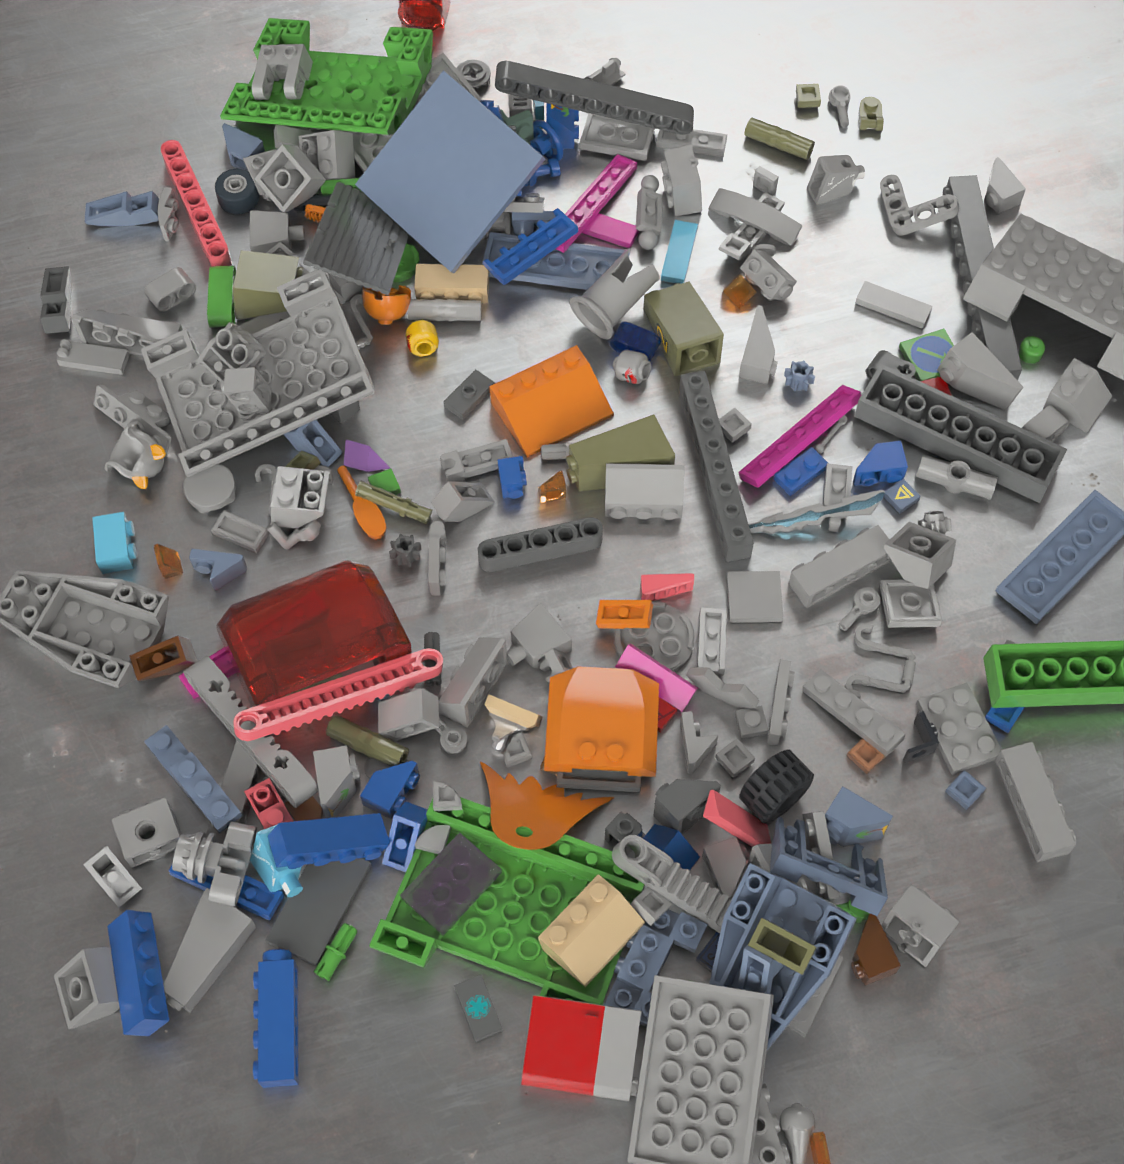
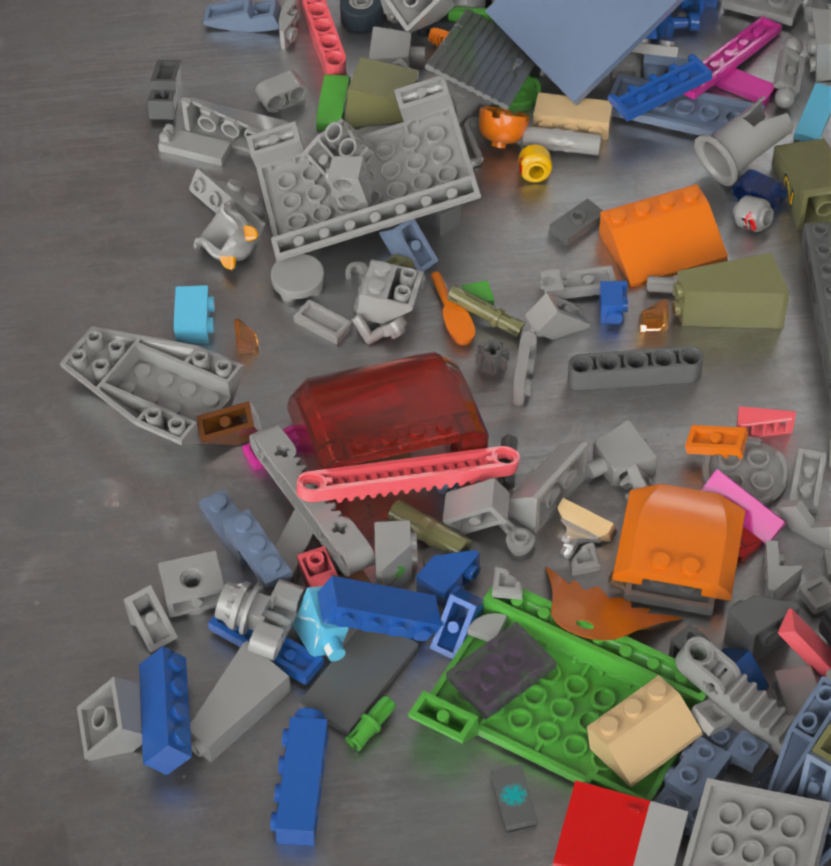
camera: 10 degrees right, 10 degrees down
sand blue slope [189,549,247,591] -> none
medium lavender sticker [344,440,390,472] -> none
light grey slope [605,464,685,520] -> none

